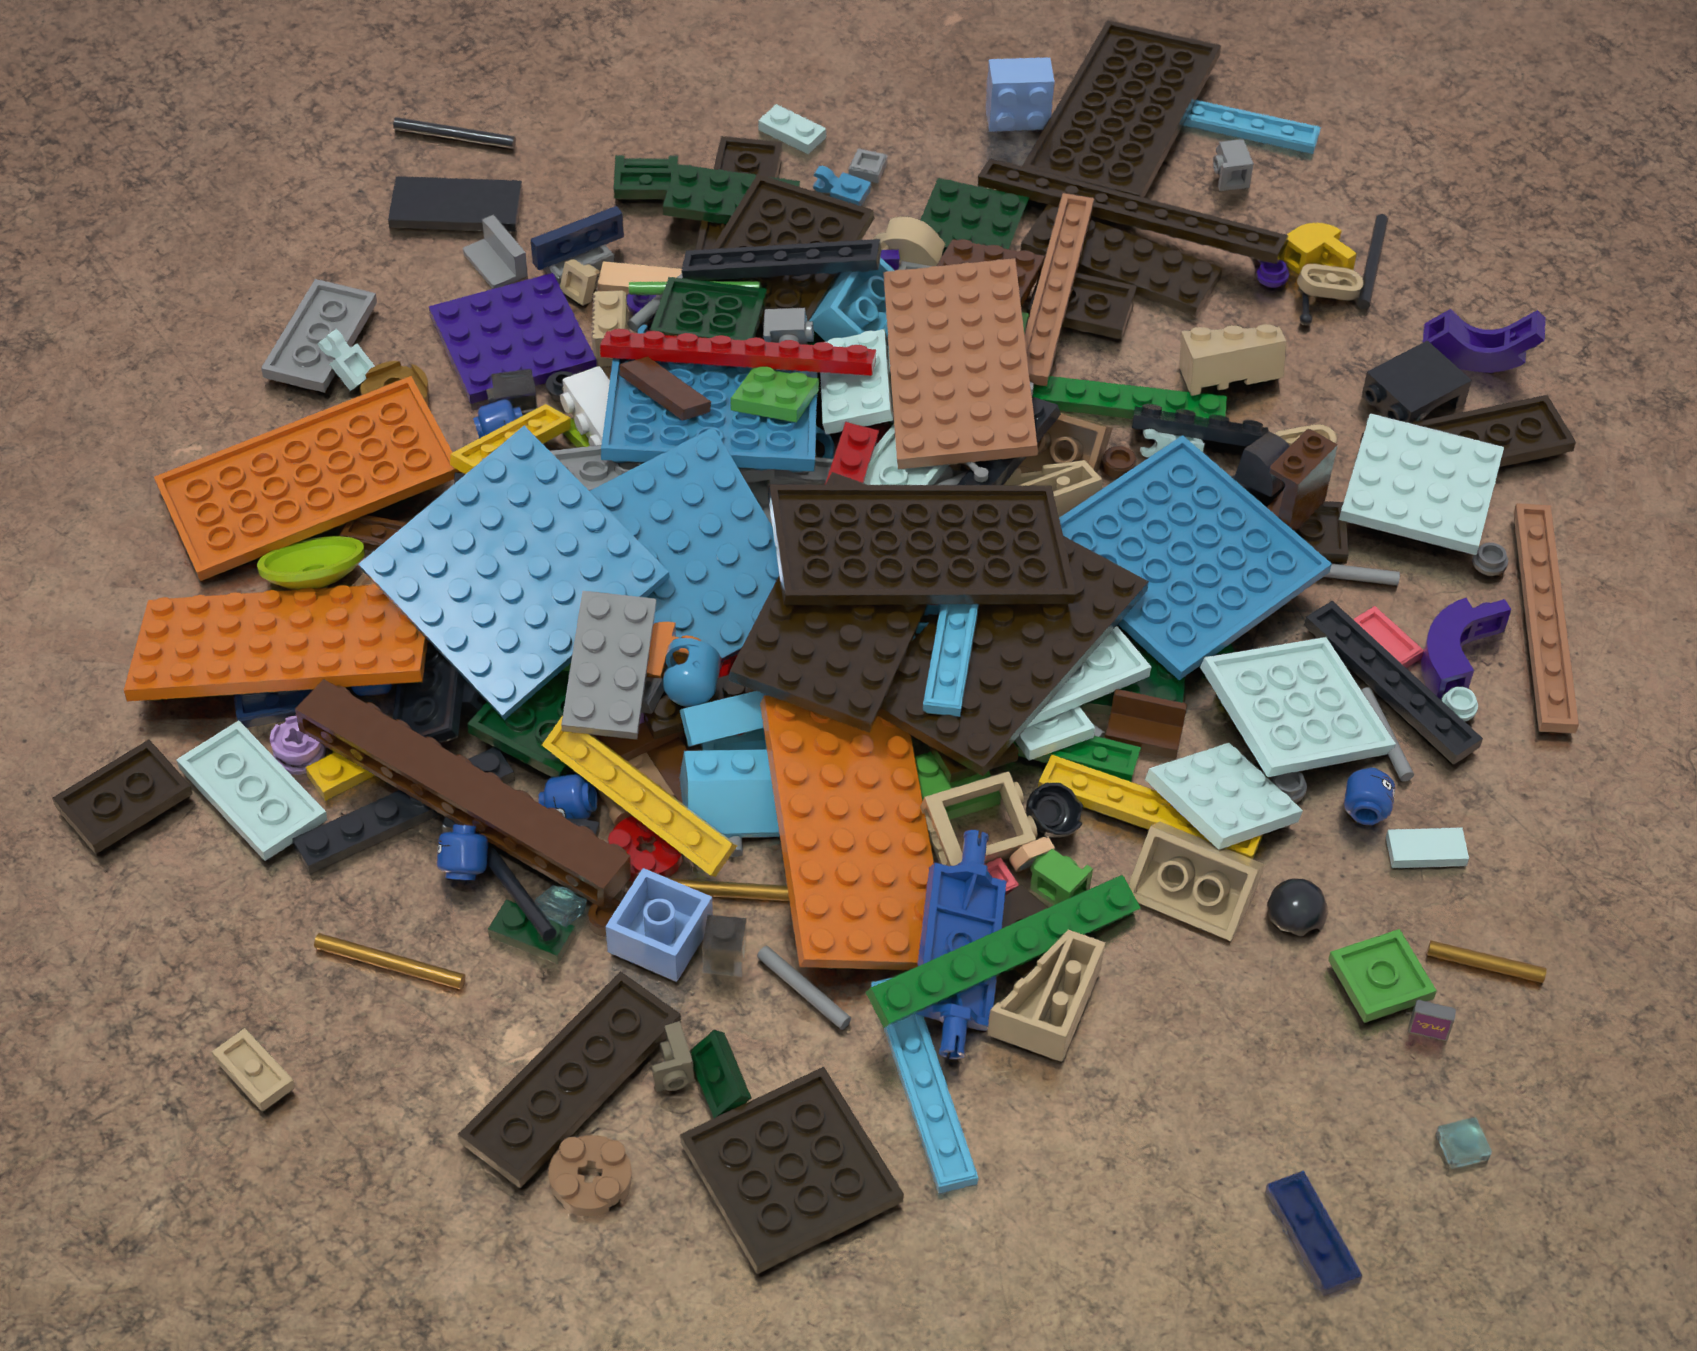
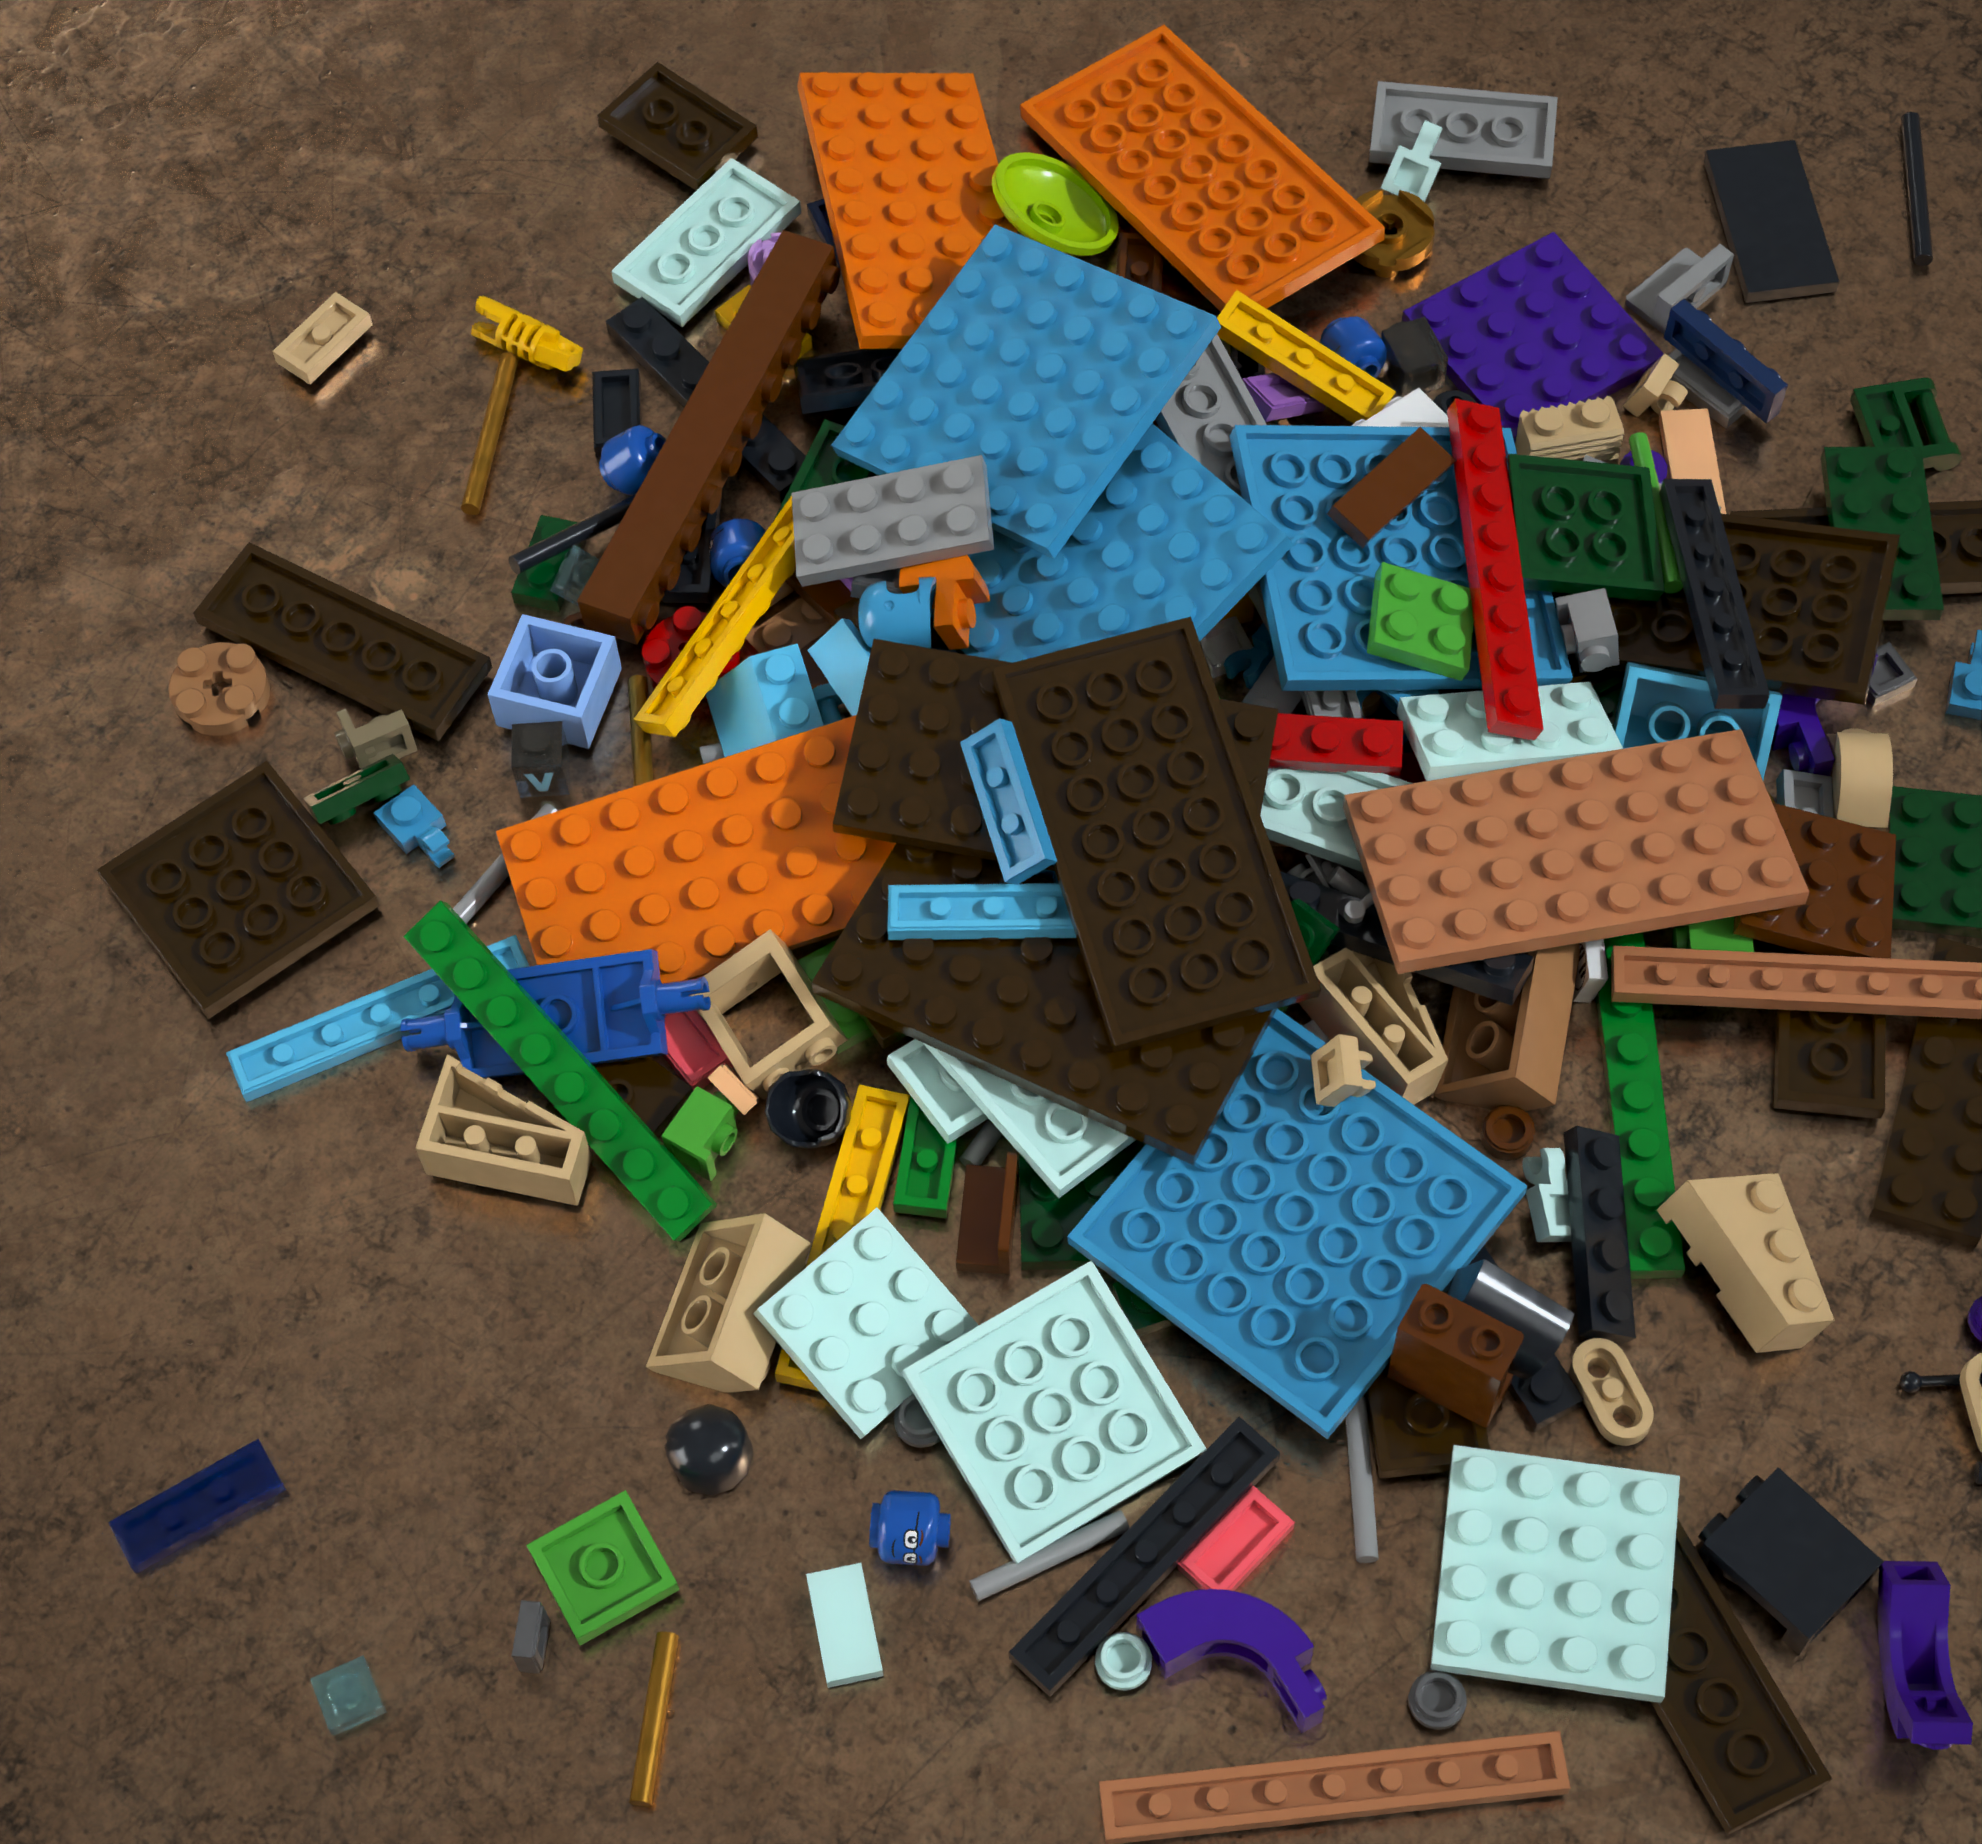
camera: 85 degrees right, 10 degrees up
none -> dark azure plate [373,784,455,868]
none -> yellow hinge [471,296,583,372]
none -> black tile [592,368,642,457]
none -> dark azure plate [960,718,1058,885]
none -> tan tile [1310,1034,1376,1107]

